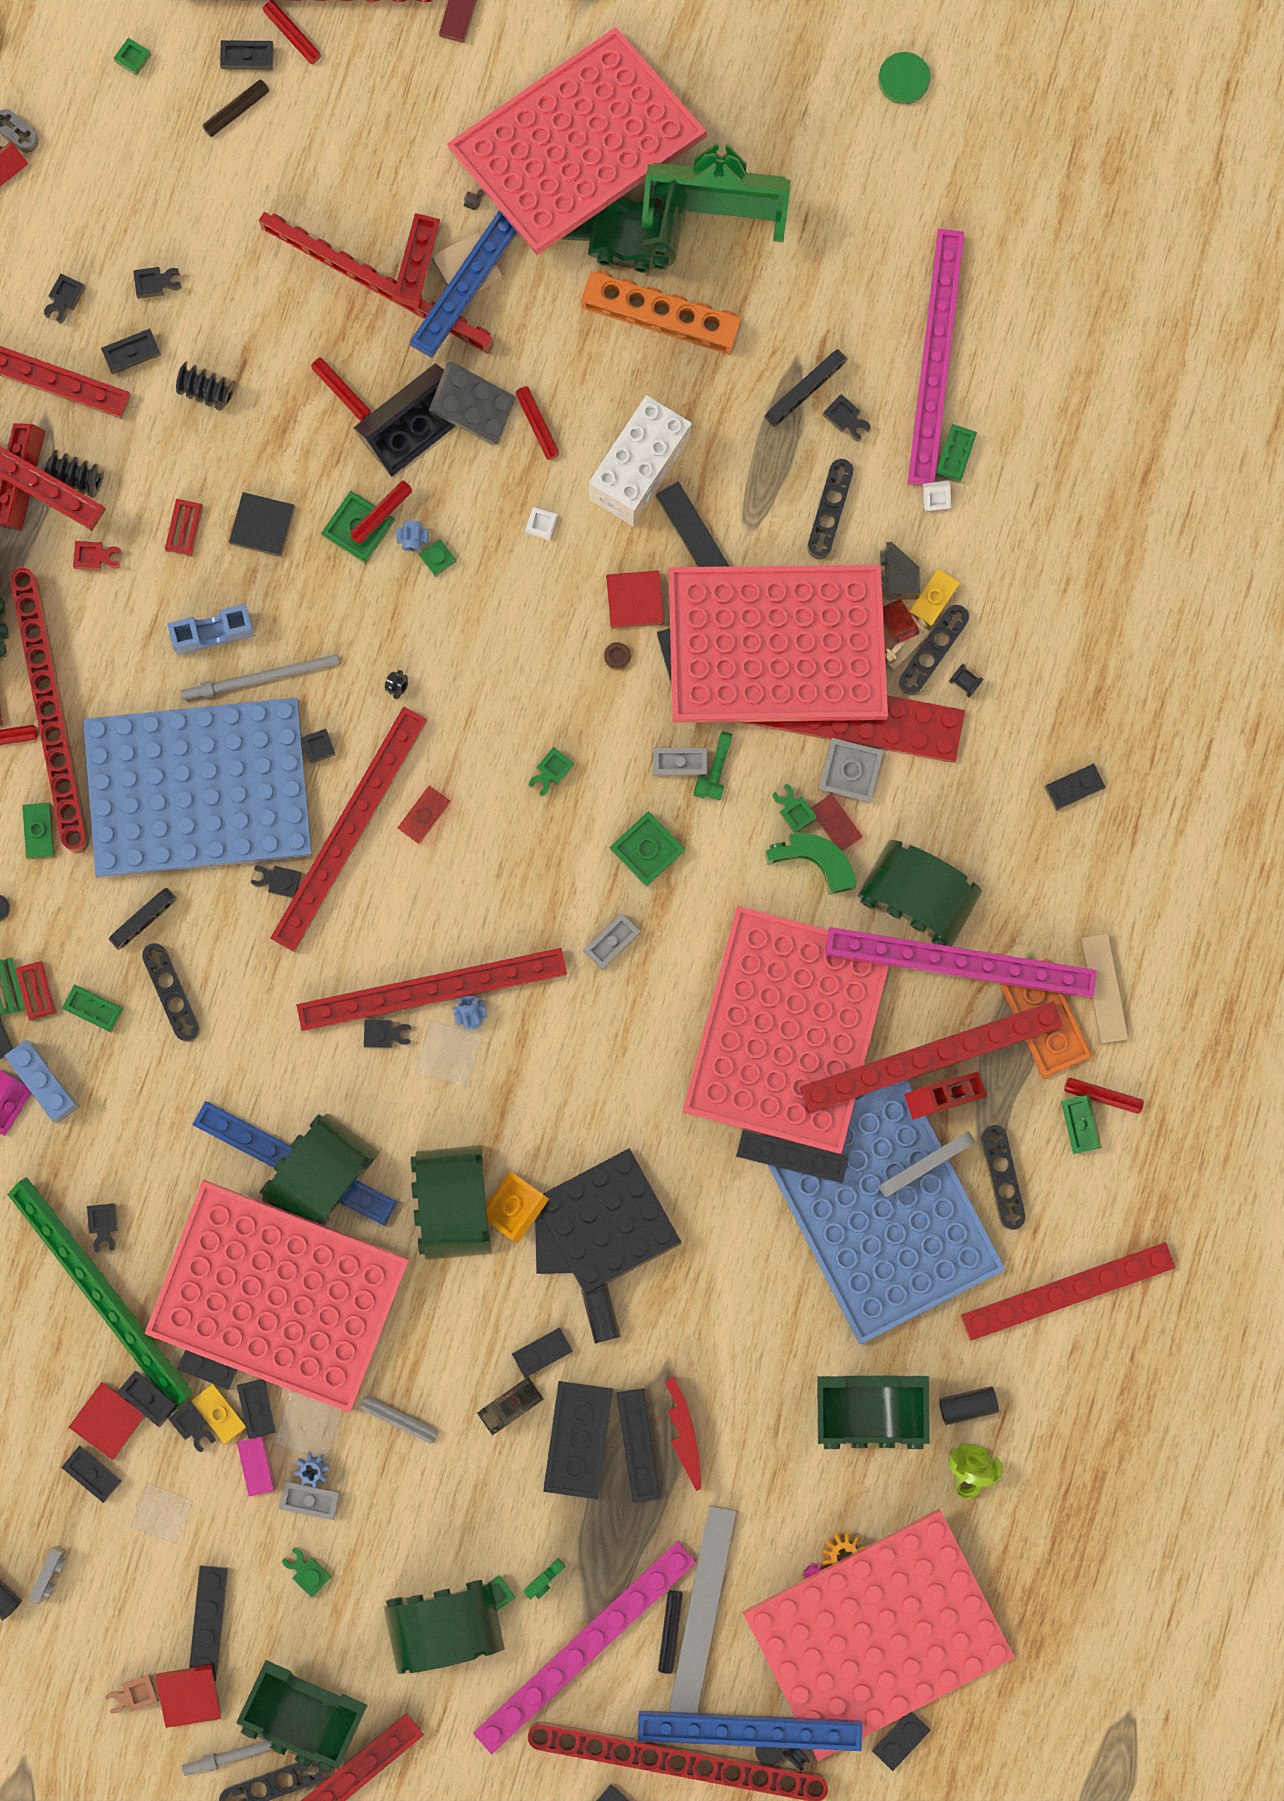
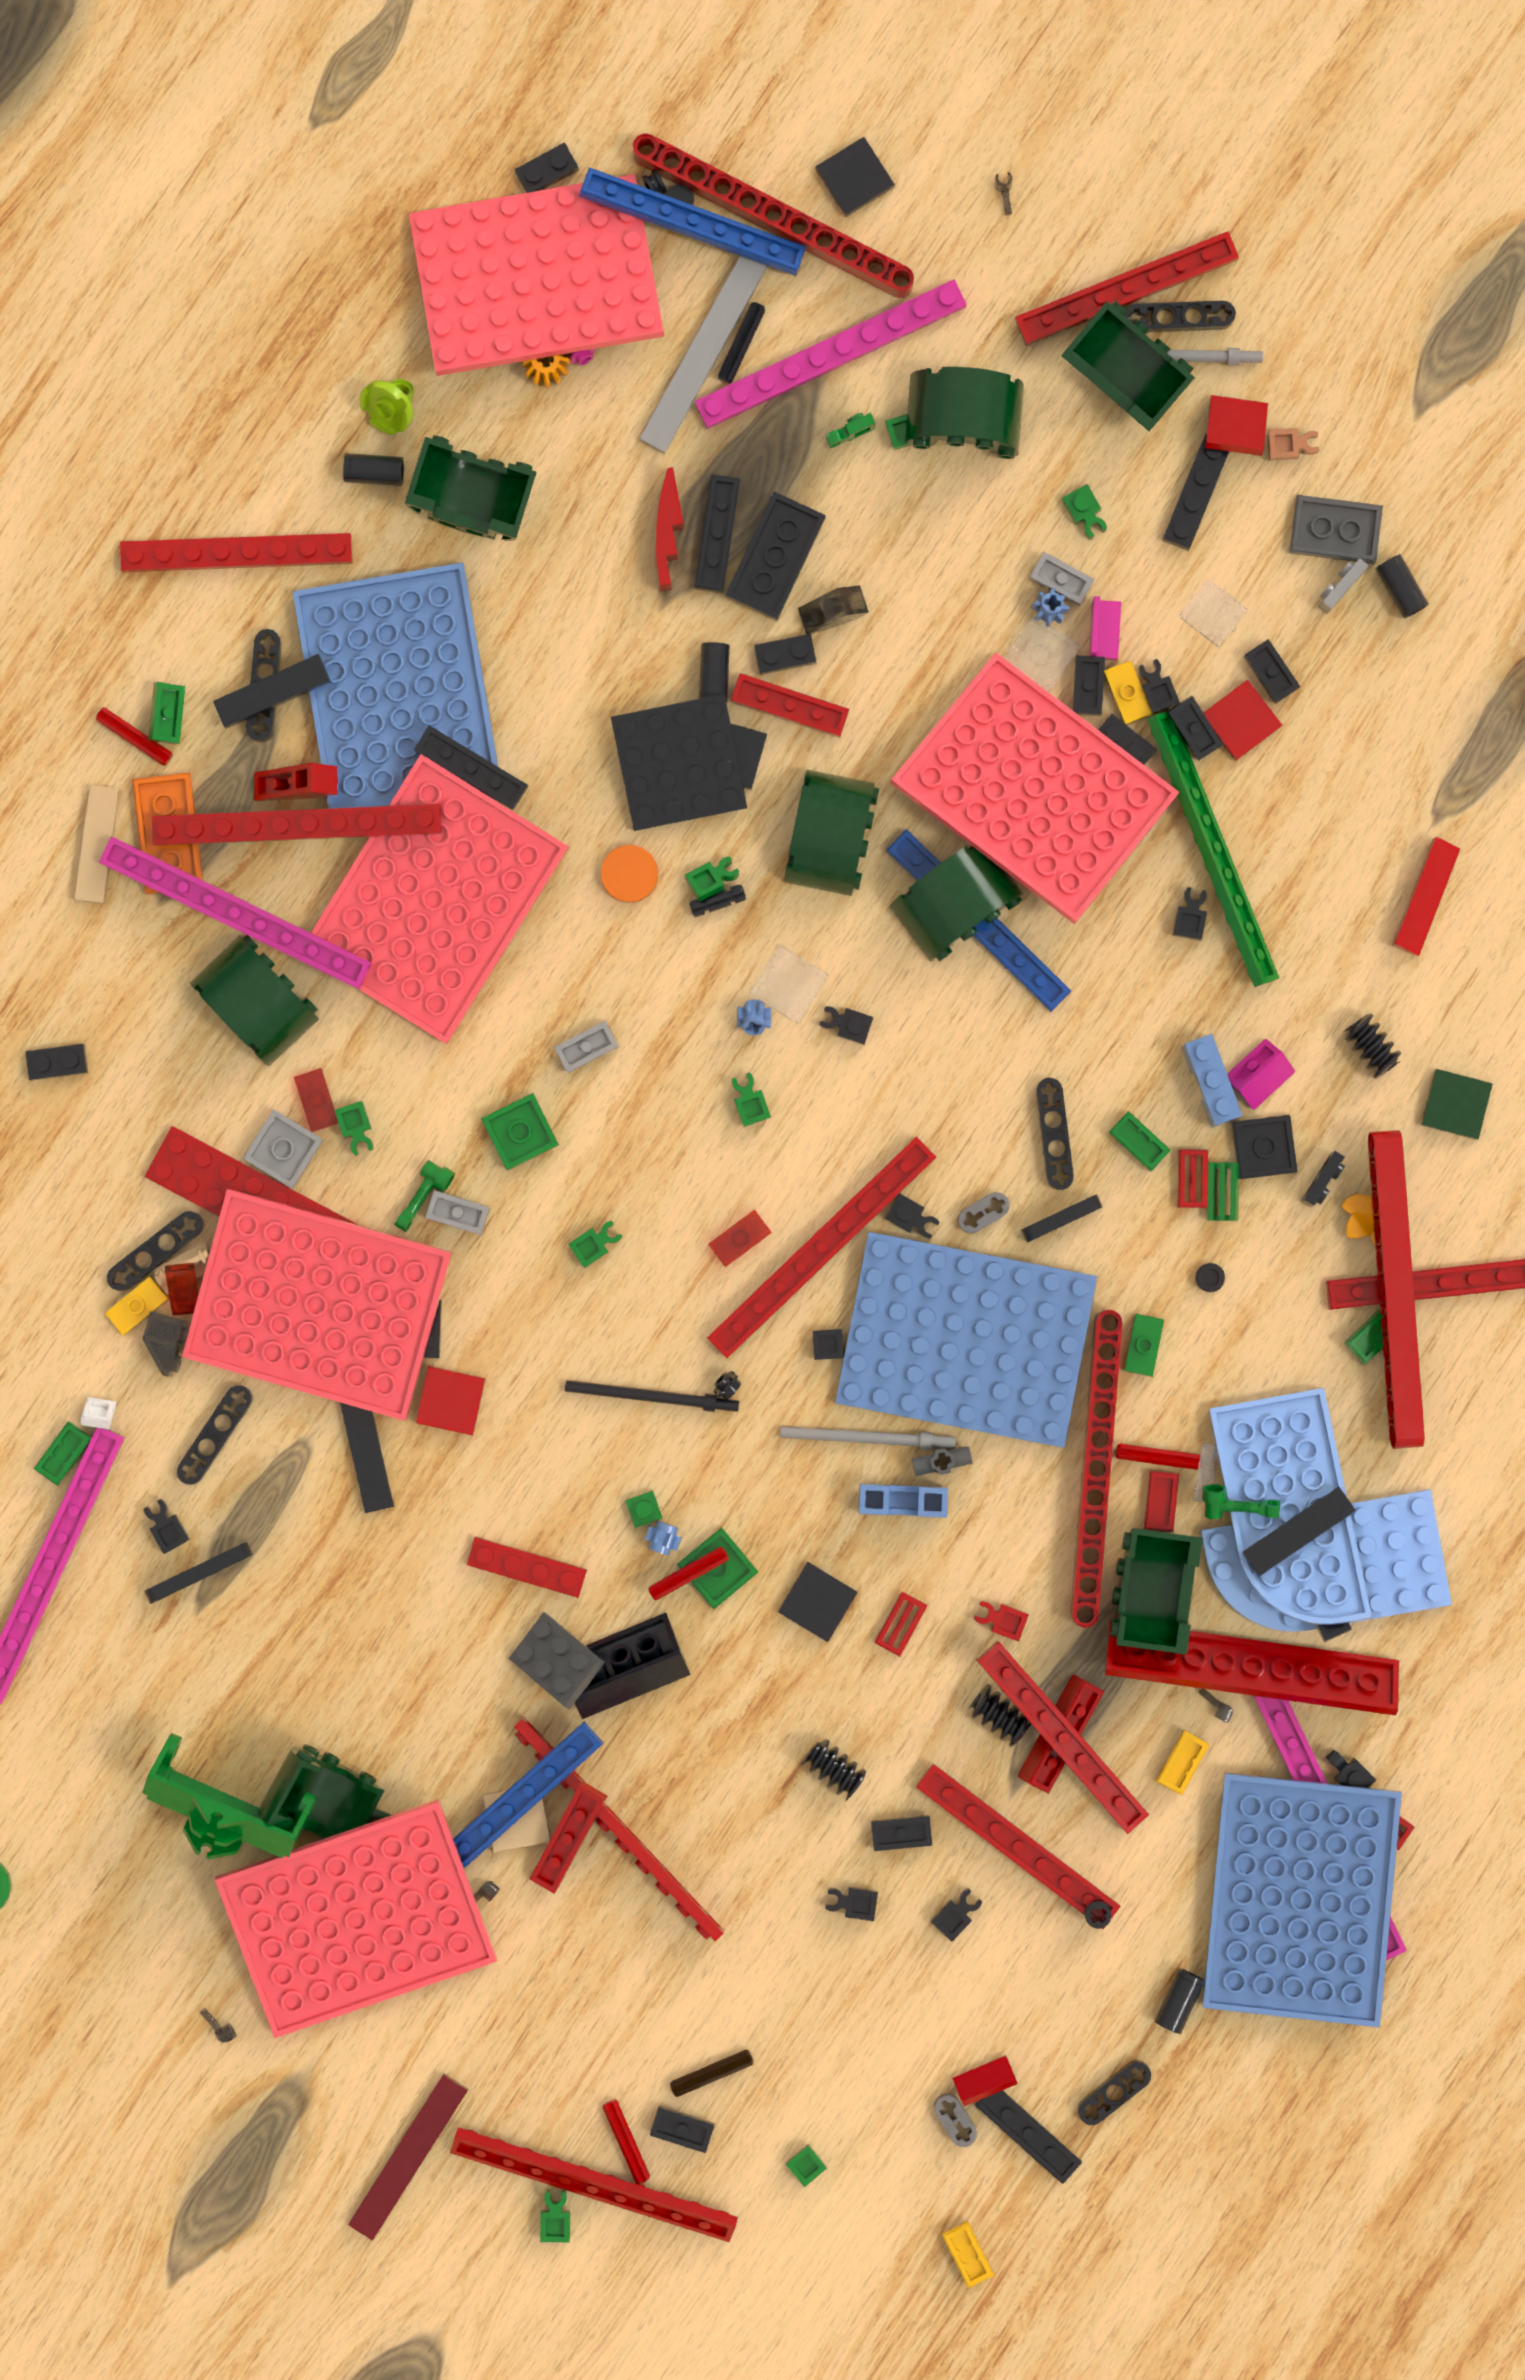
camera: 160 degrees left, 5 degrees up
red plate [296,948,567,1032] -> none
red axle [311,358,371,421] -> none
light grey axle [361,1396,438,1443] -> none
light orange plate [486,1171,549,1244] -> none
red axle [516,386,559,460] -> none
white tile [525,507,558,541] -> none
orange brick [581,271,741,355] -> none
white piece [588,395,691,527] -> none
reddish brown tile [604,642,631,670] -> none
green arch [765,833,857,895] -> none
light grey beam [878,1131,975,1198] -> none
black bush [948,663,984,698] -> none
none -> clear smoke hand [200,2008,237,2043]
none -> black tile [213,654,331,729]
none -> red plate [467,1537,587,1598]
none -> black bar [565,1380,739,1412]
none -> orange tile [601,845,658,903]
none -> green plate [685,857,739,902]
none -> black axle [689,885,746,917]
none -> red plate [731,673,849,738]
none -> green plate [732,1072,771,1127]
none -> dark grey axle [912,1446,973,1476]
none -> flat silver beam [958,1192,1010,1233]
none -> dark grey tile [1289,495,1383,564]

